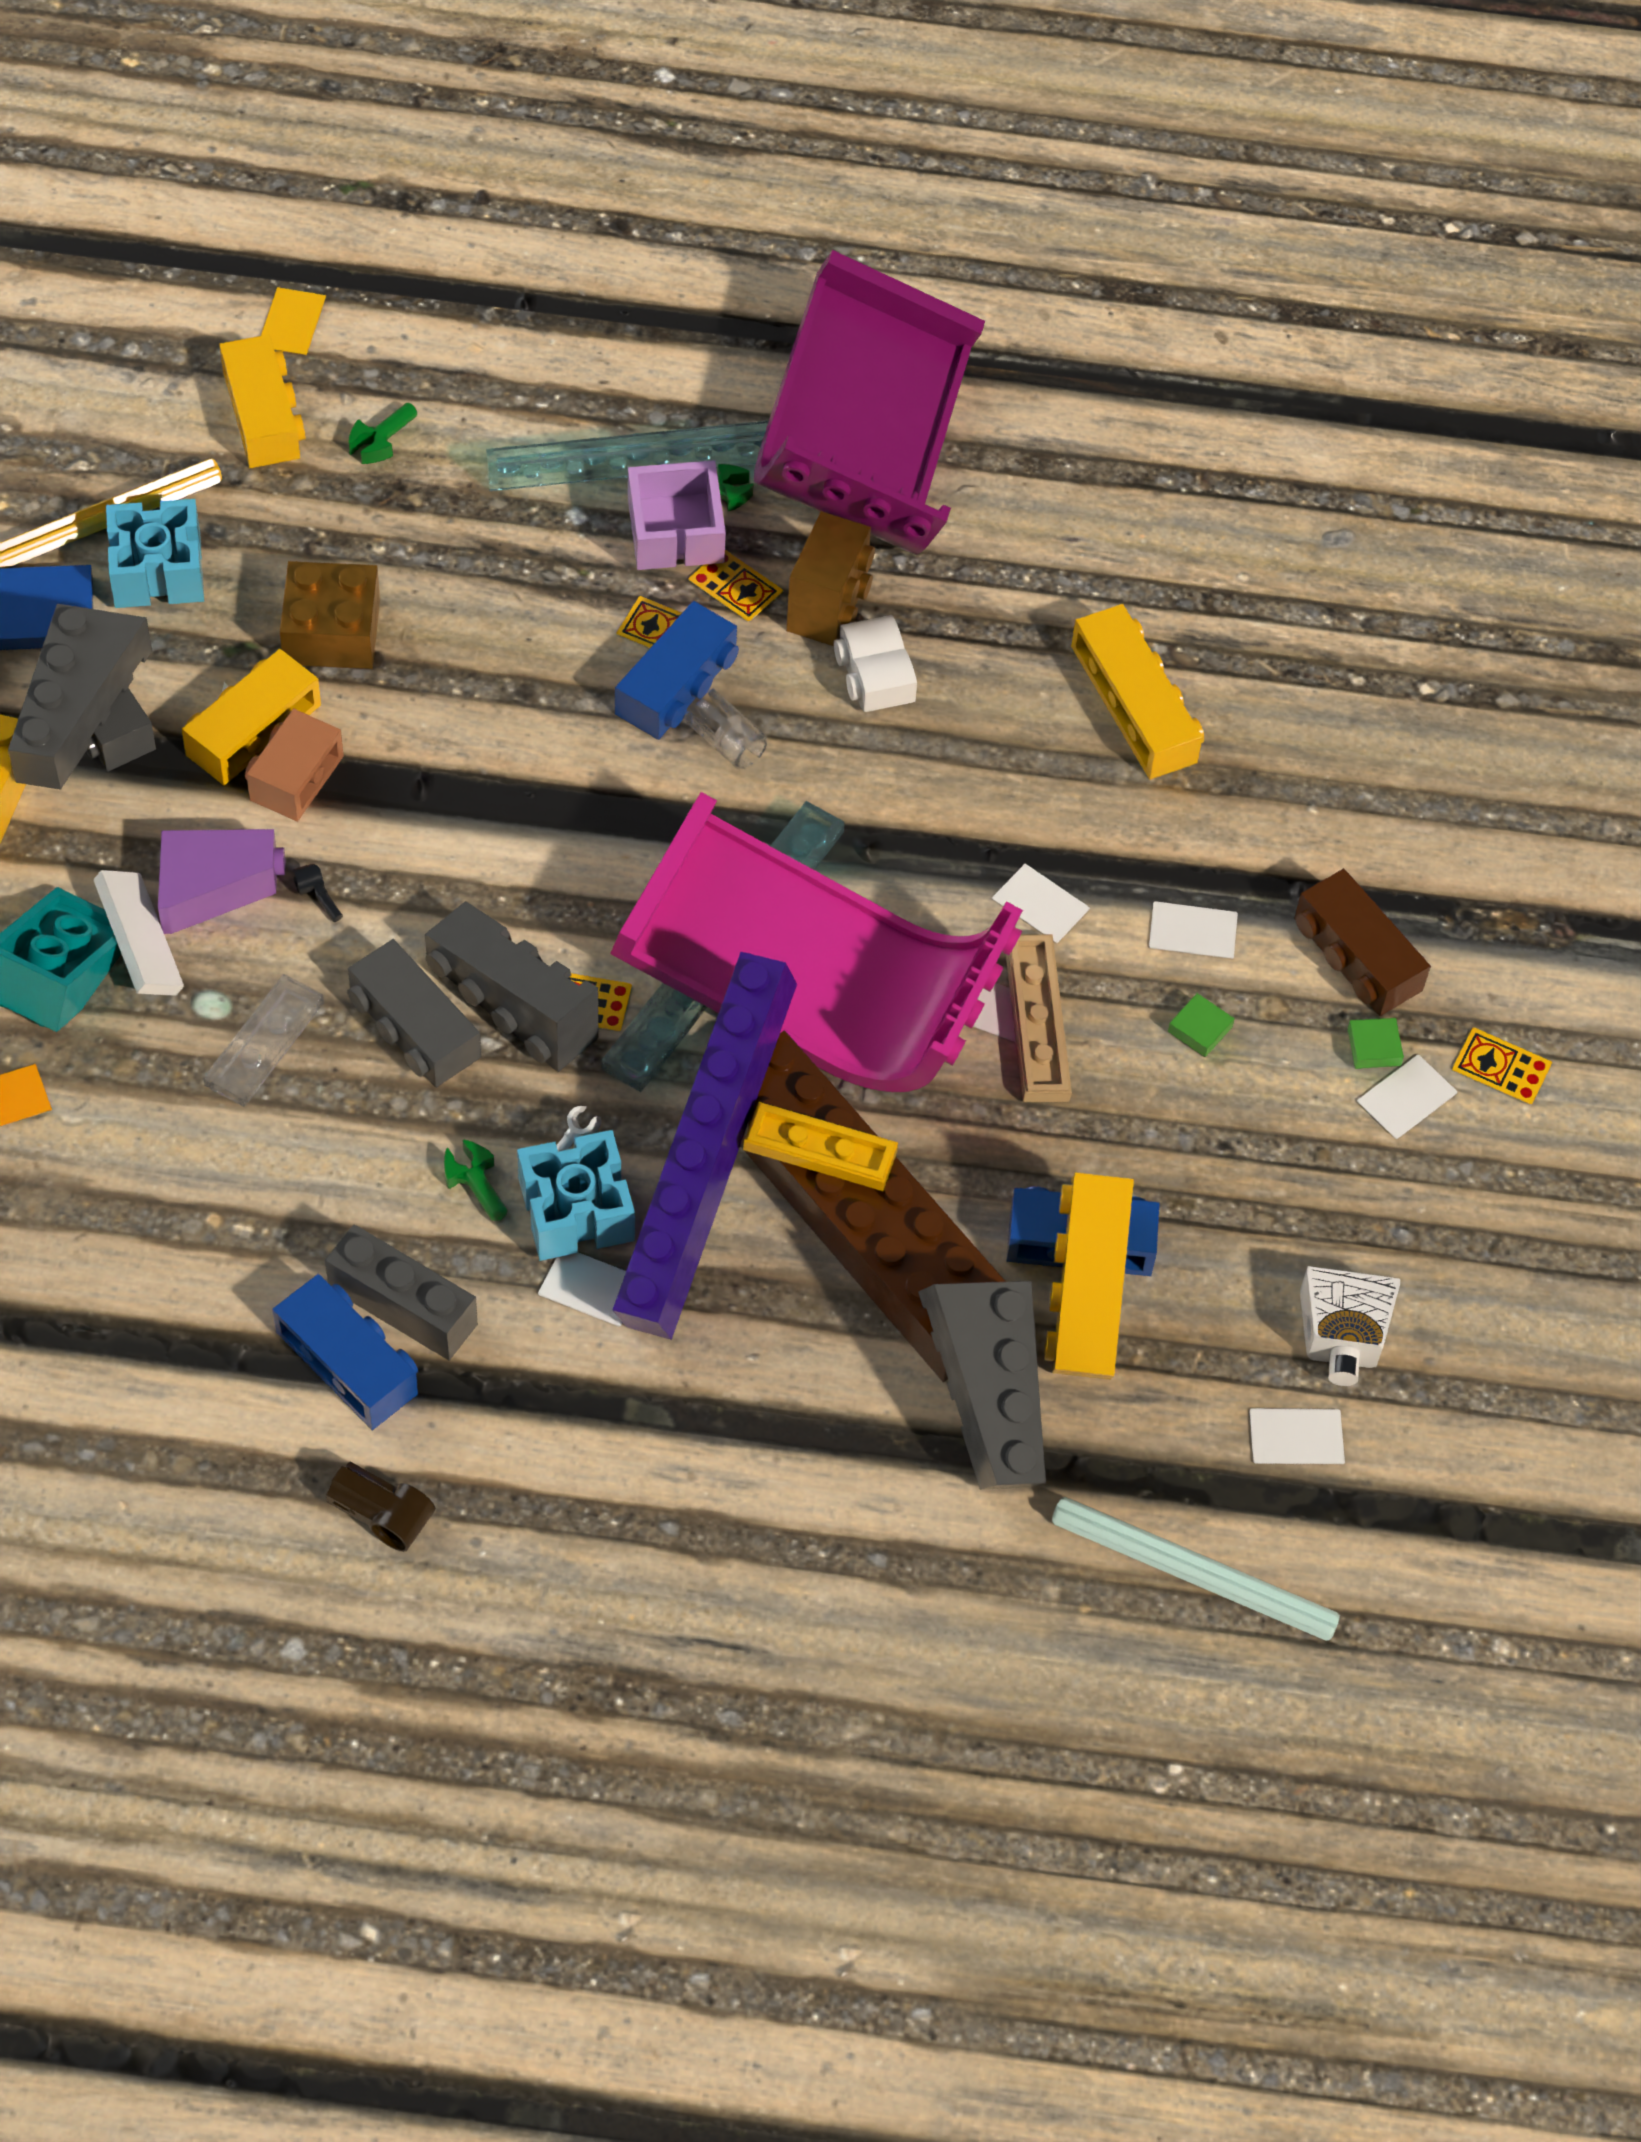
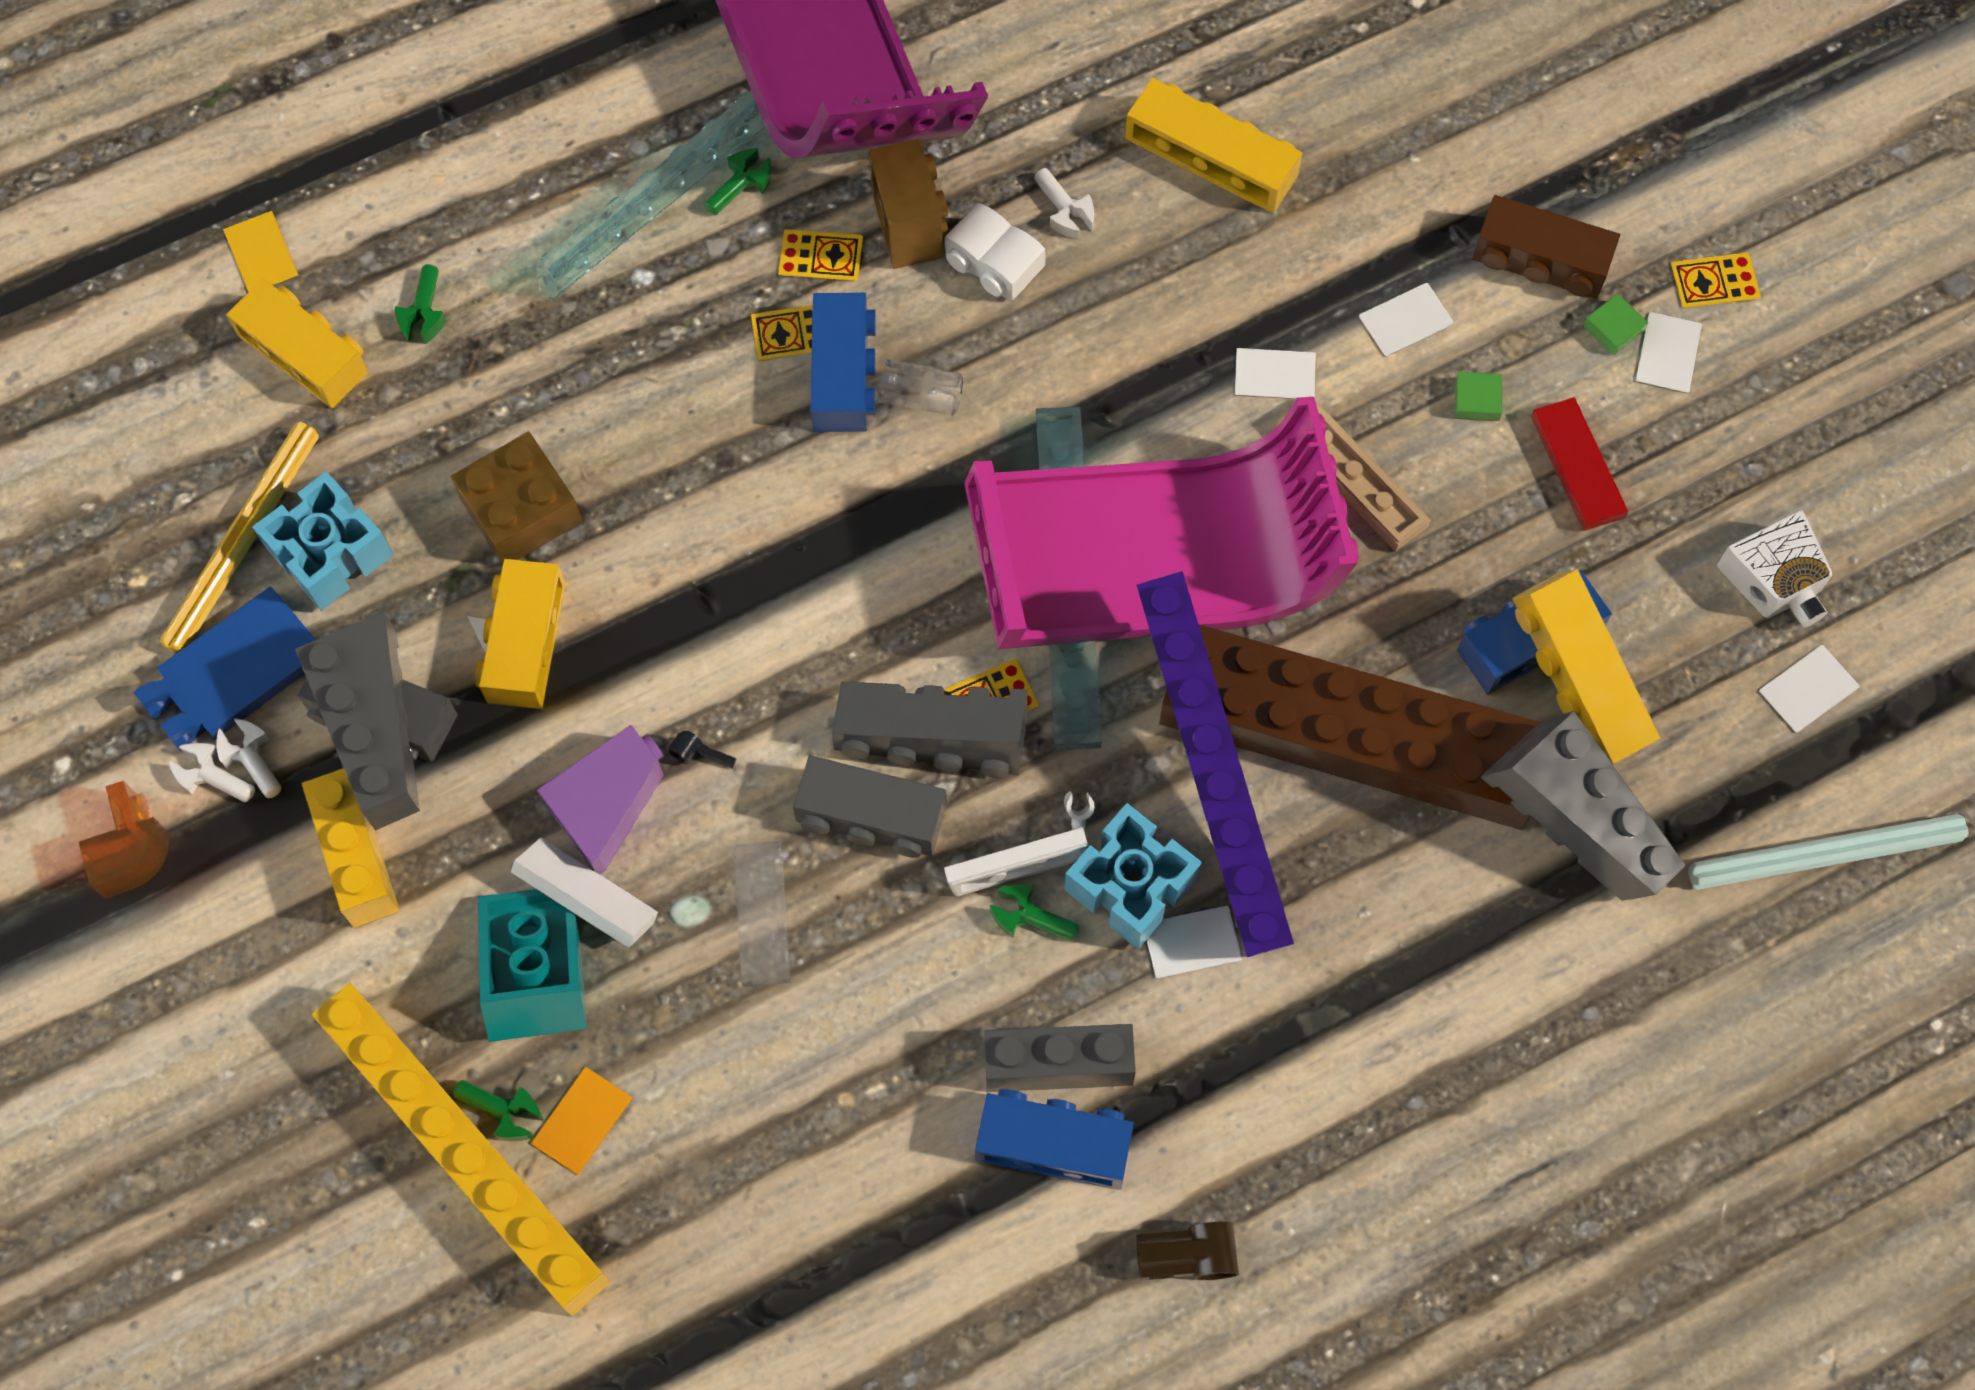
camera: 30 degrees left, 10 degrees up
nougat brick [245,708,344,822] -> none
lavender piece [628,460,726,570] -> none
yellow tile [743,1102,898,1191] -> none
none -> white tile [944,827,1089,897]
none -> white bar [1034,168,1094,240]
none -> red tile [1531,397,1629,531]

